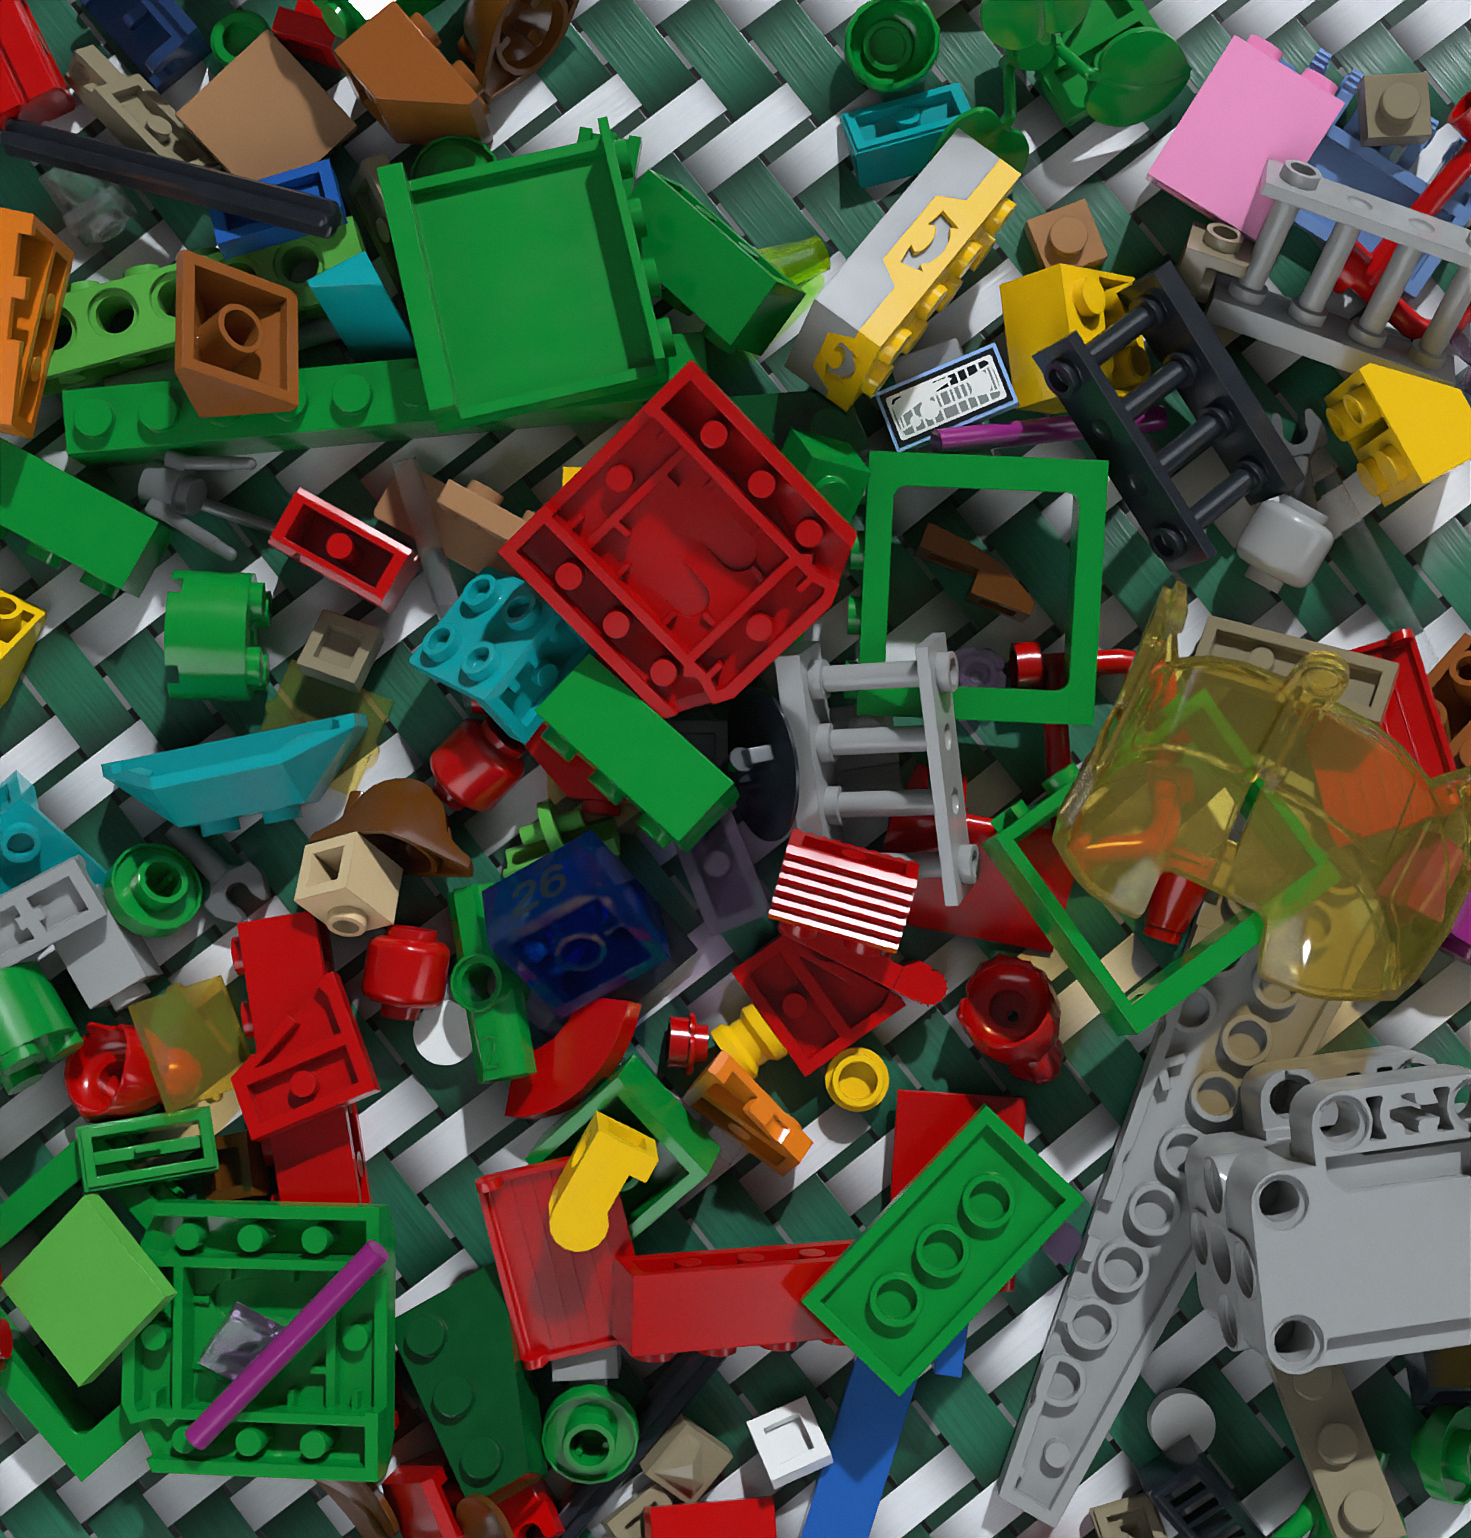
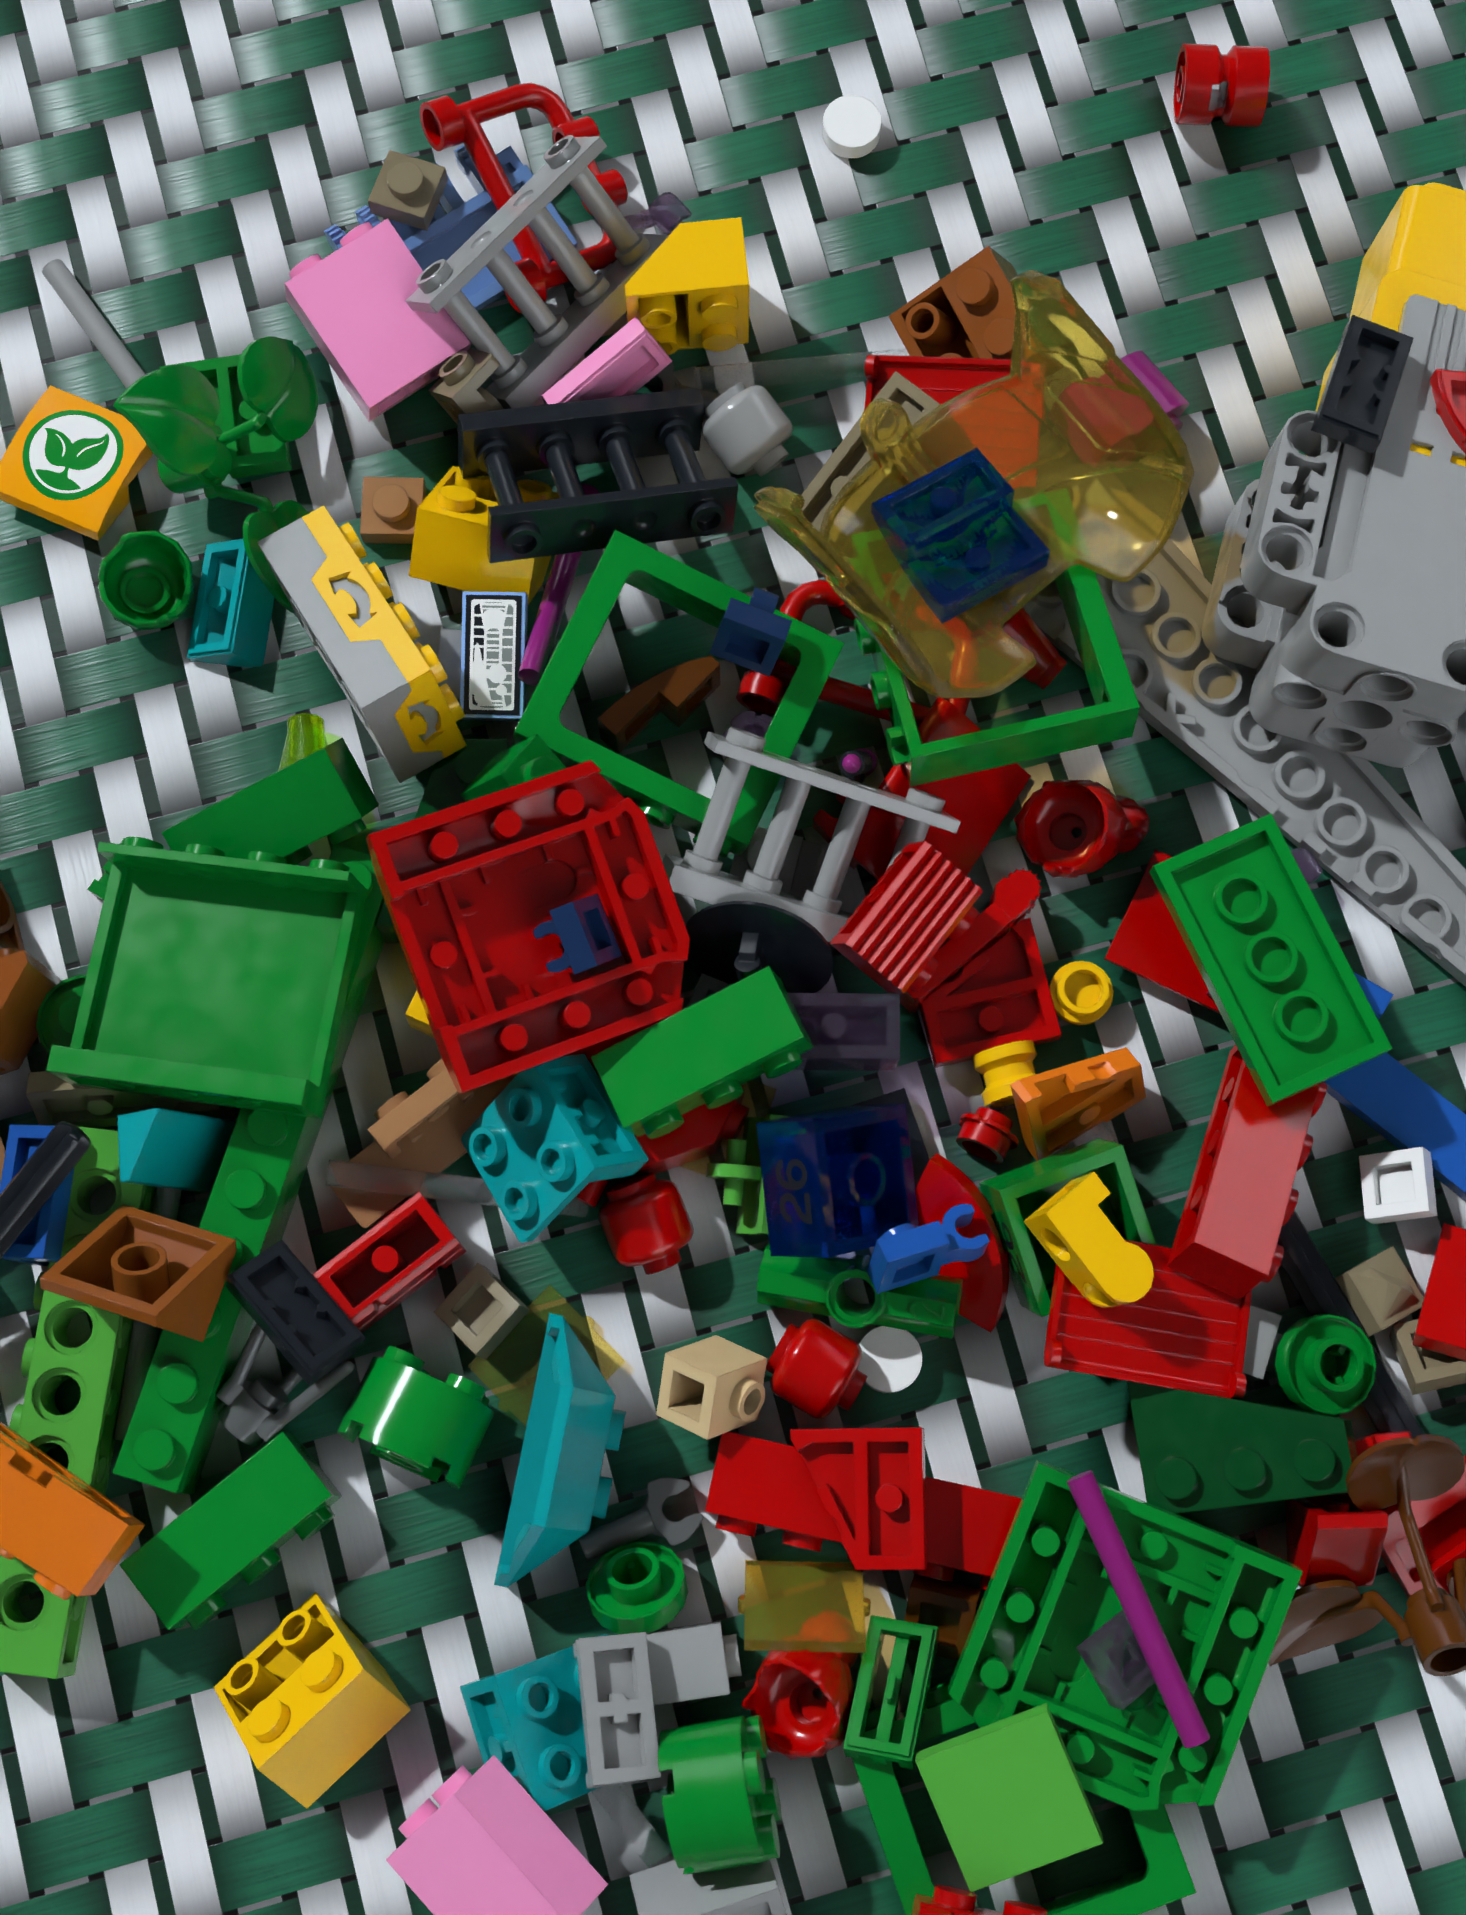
camera: 70 degrees left, 10 degrees down
reddish brown hat [308,778,474,877] -> none
none -> black plate [226,1240,365,1386]
none -> dark blue tile [533,893,622,975]
none -> bright pink tile [542,317,672,404]
none -> dark blue tile [709,587,792,676]
none -> piece [839,748,878,783]
none -> blue plate [867,1204,990,1294]
none -> slope [871,448,1050,624]

